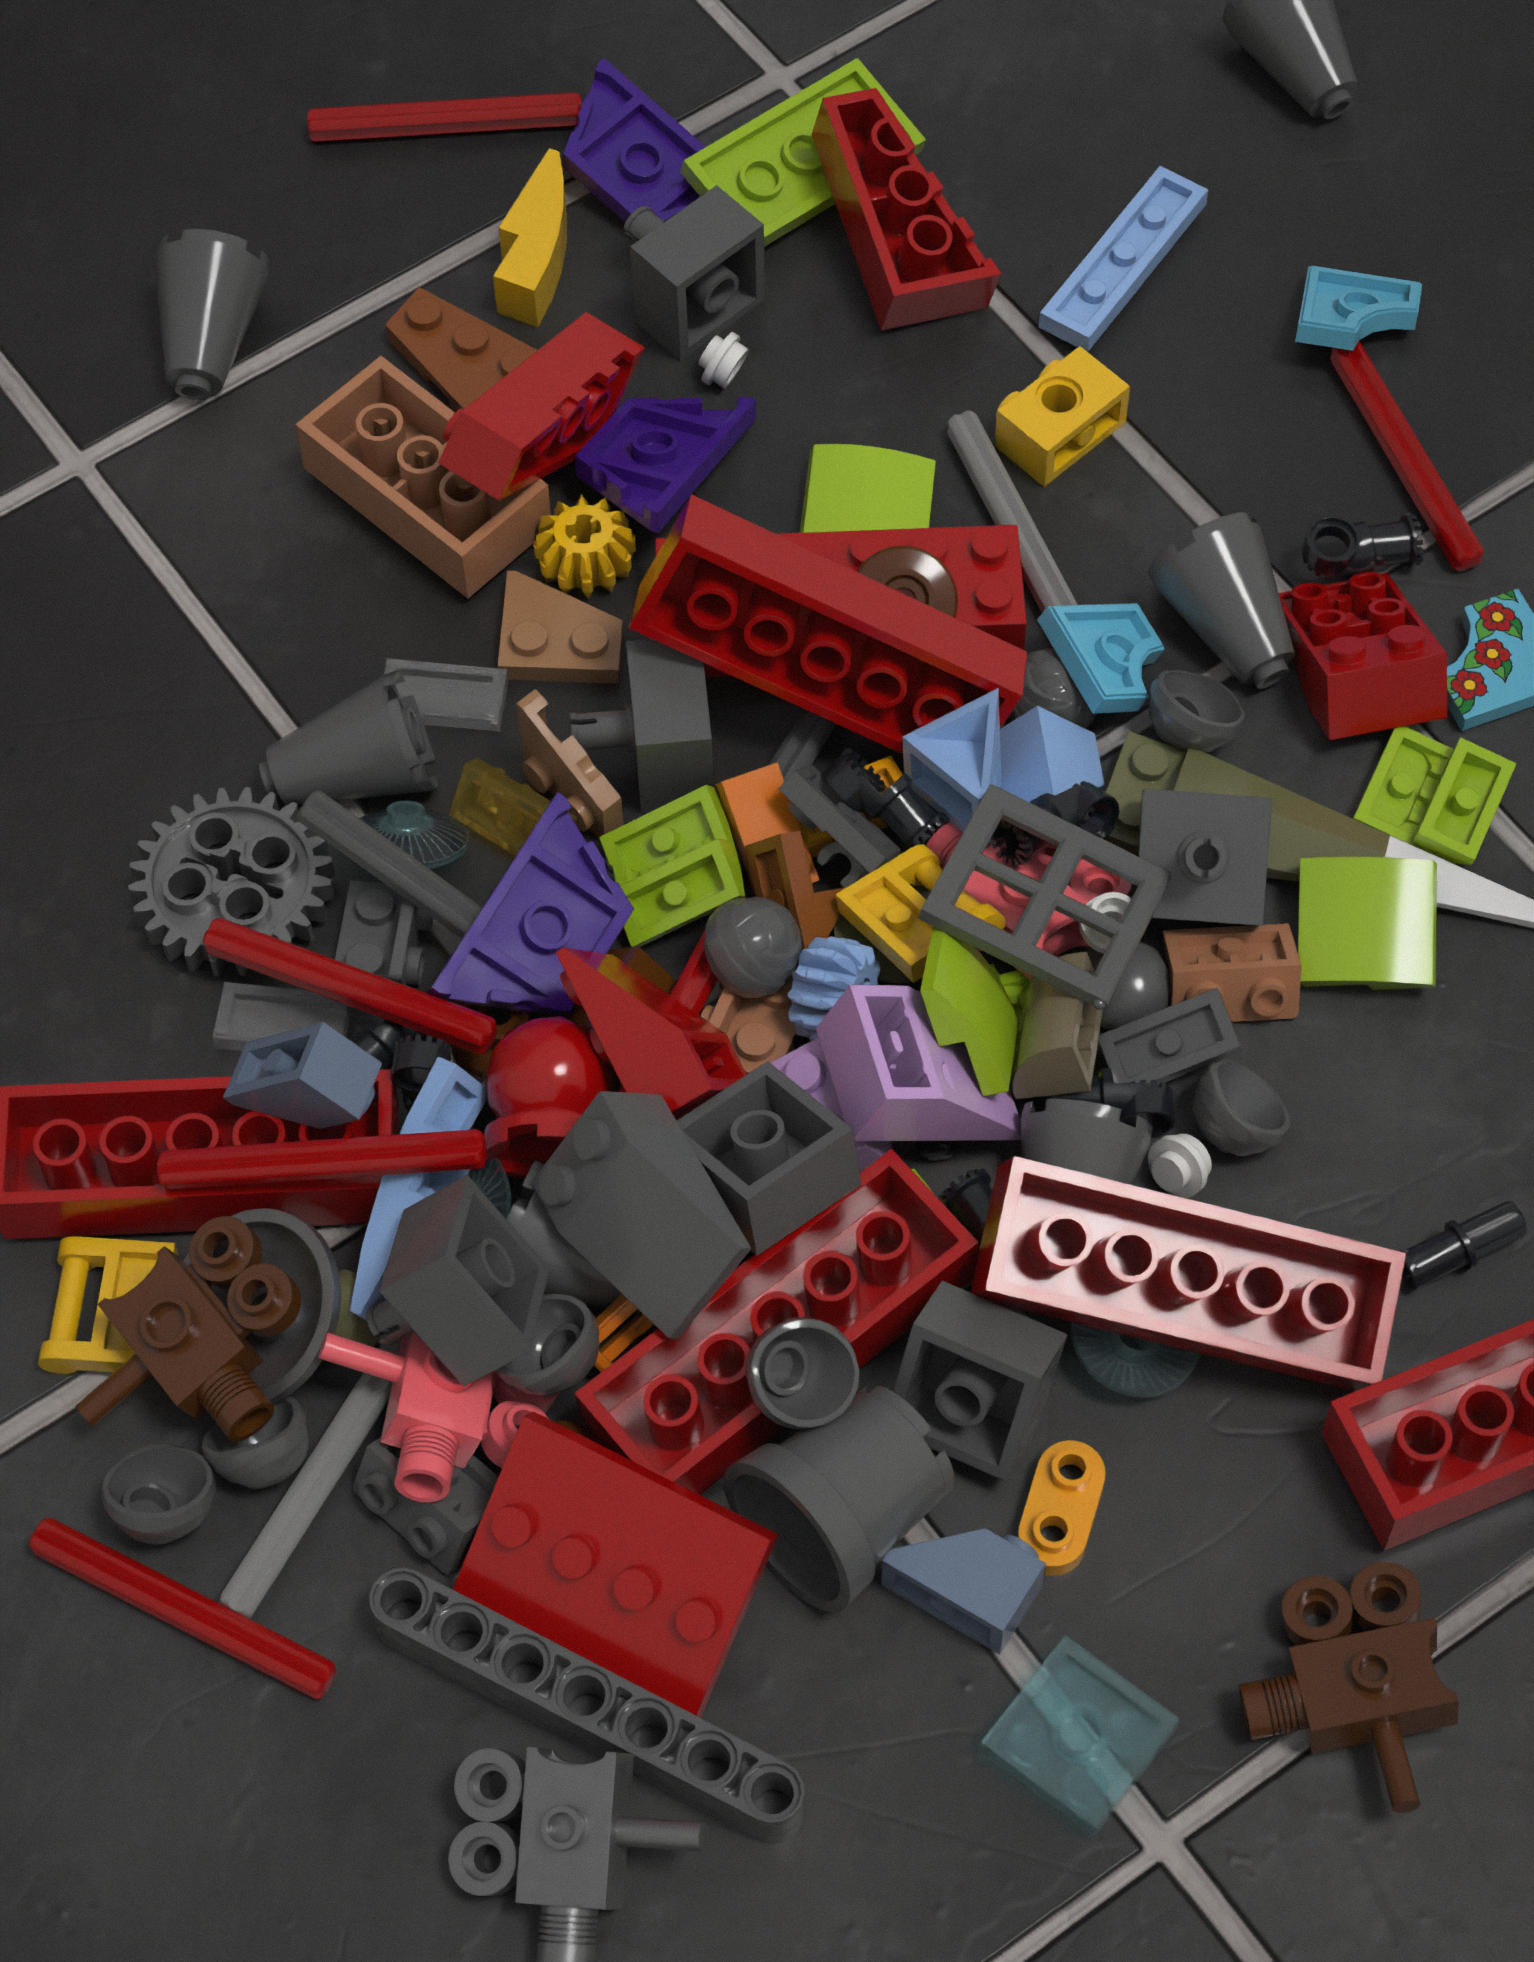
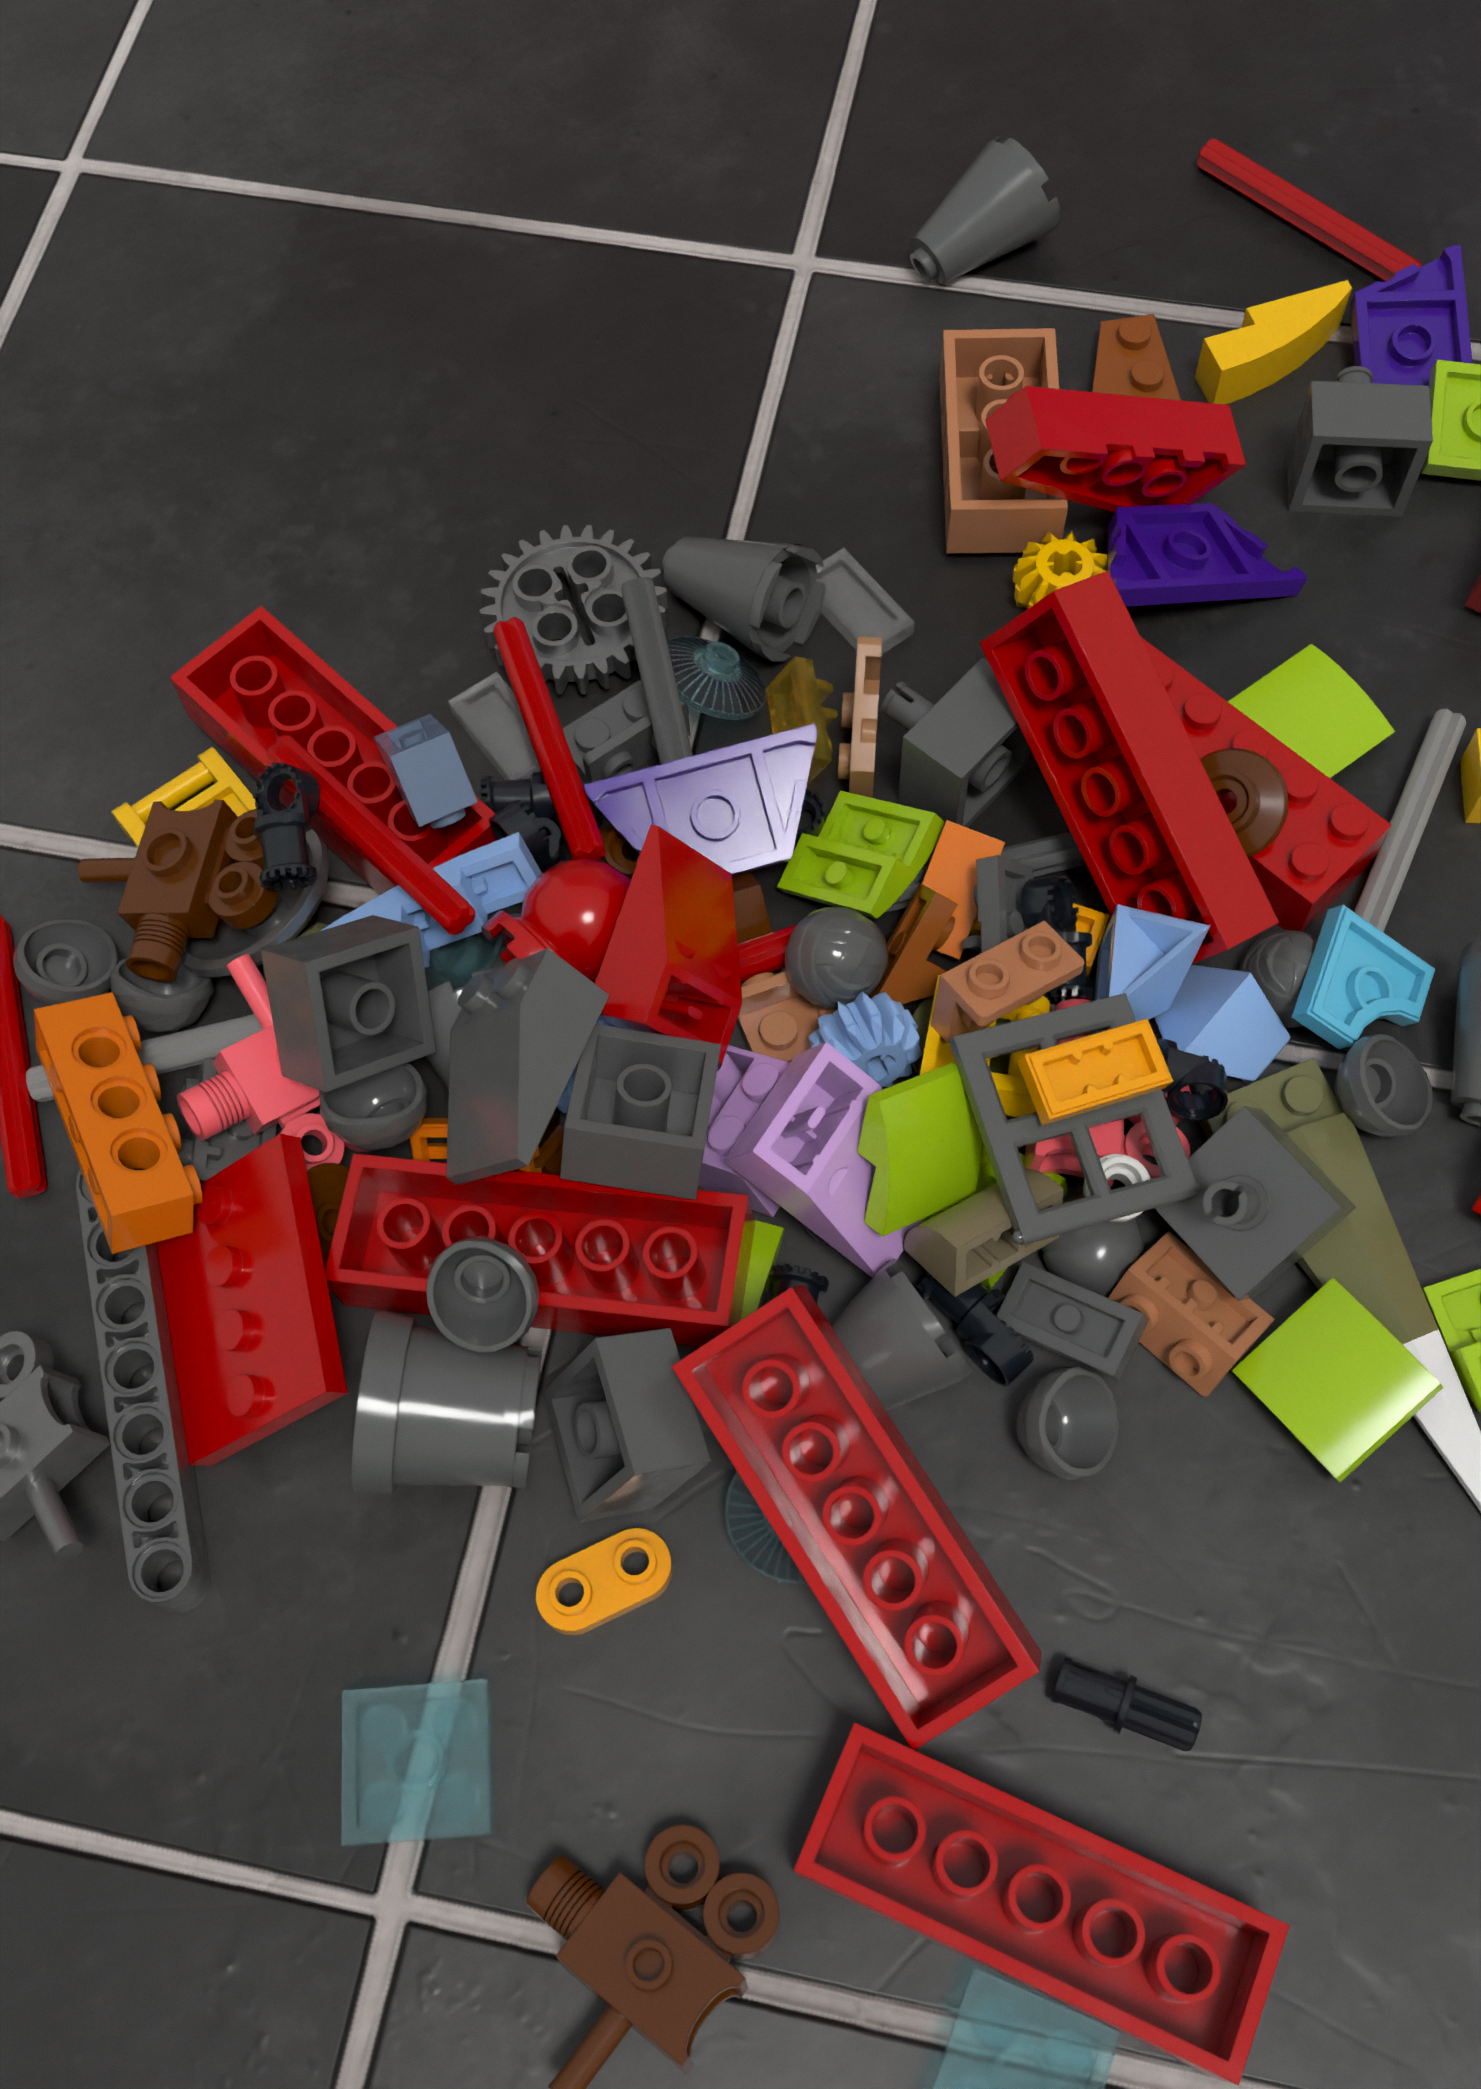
camera: 50 degrees right, 5 degrees up
medium nougat wing [498,570,624,684] -> none
white plate [698,331,749,389] -> none
sand blue slope [881,1528,1046,1655] -> none
white plate [1148,1134,1212,1198] -> none
none -> orange brick [34,992,202,1254]
none -> black connector [253,762,320,891]
none -> nougat bracket [931,920,1085,1043]
none -> light orange plate [1017,1018,1173,1126]

